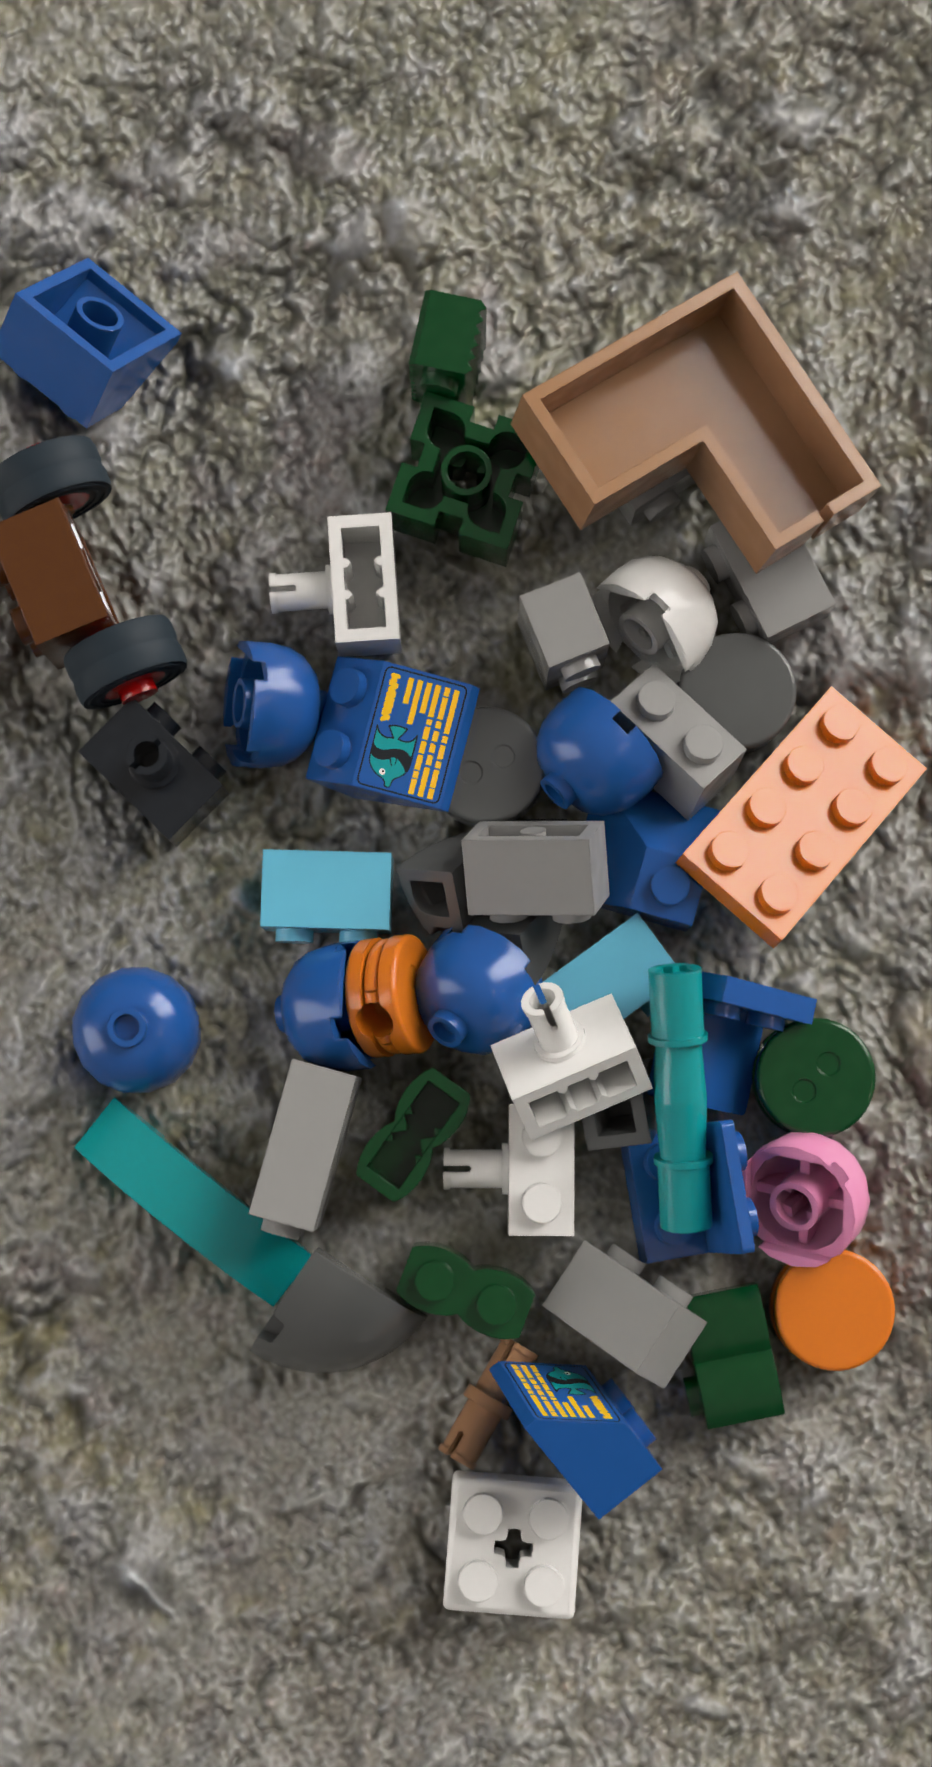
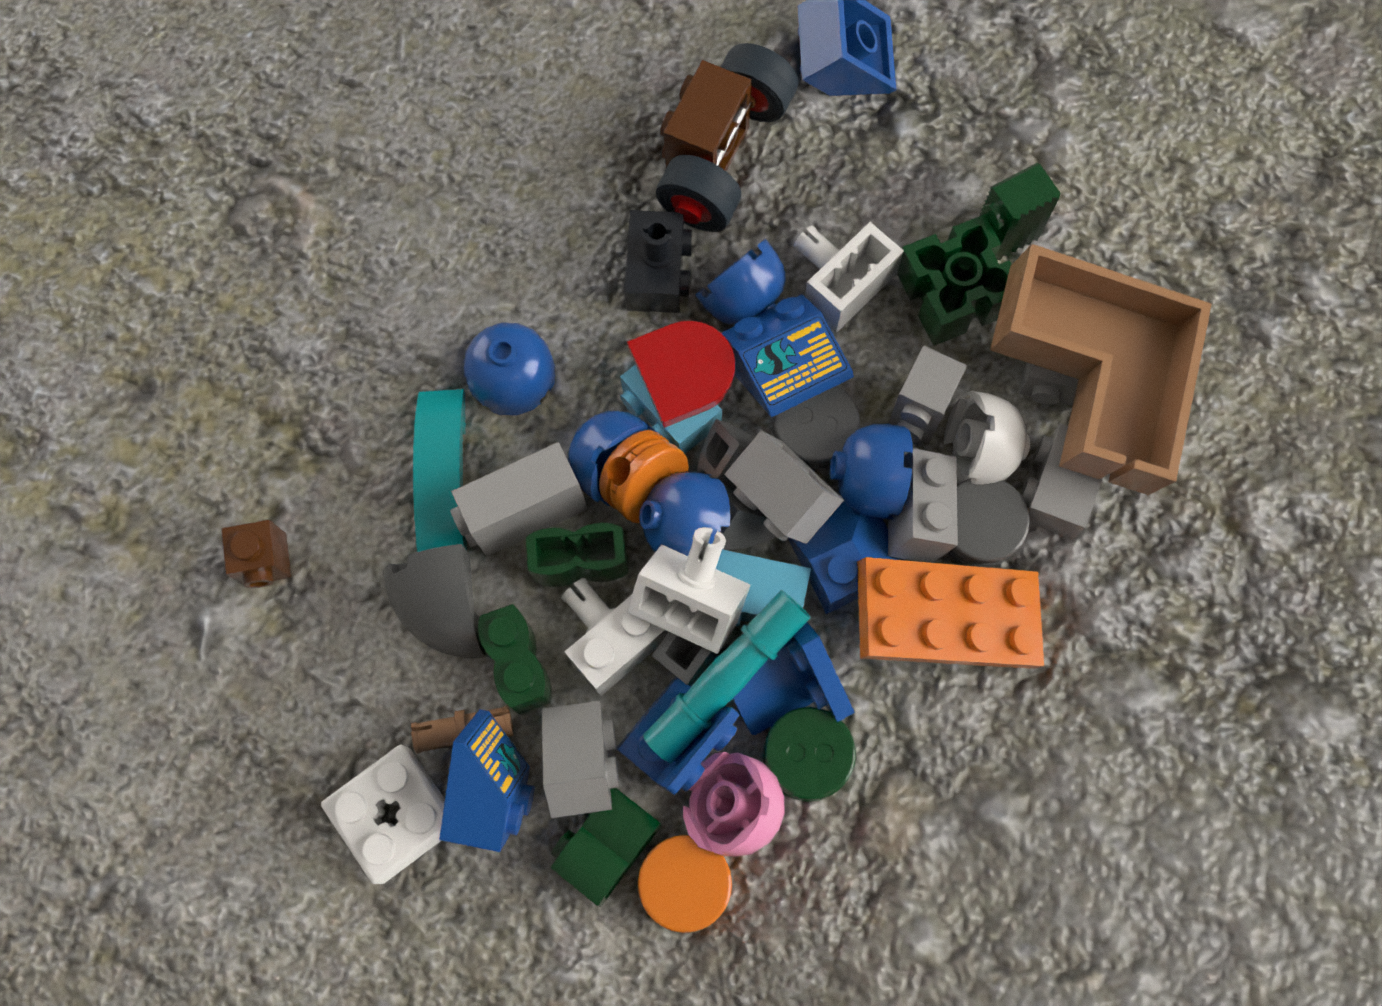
camera: 50 degrees right, 10 degrees down
none -> reddish brown brick [221,520,291,588]
none -> red tile [627,321,735,428]

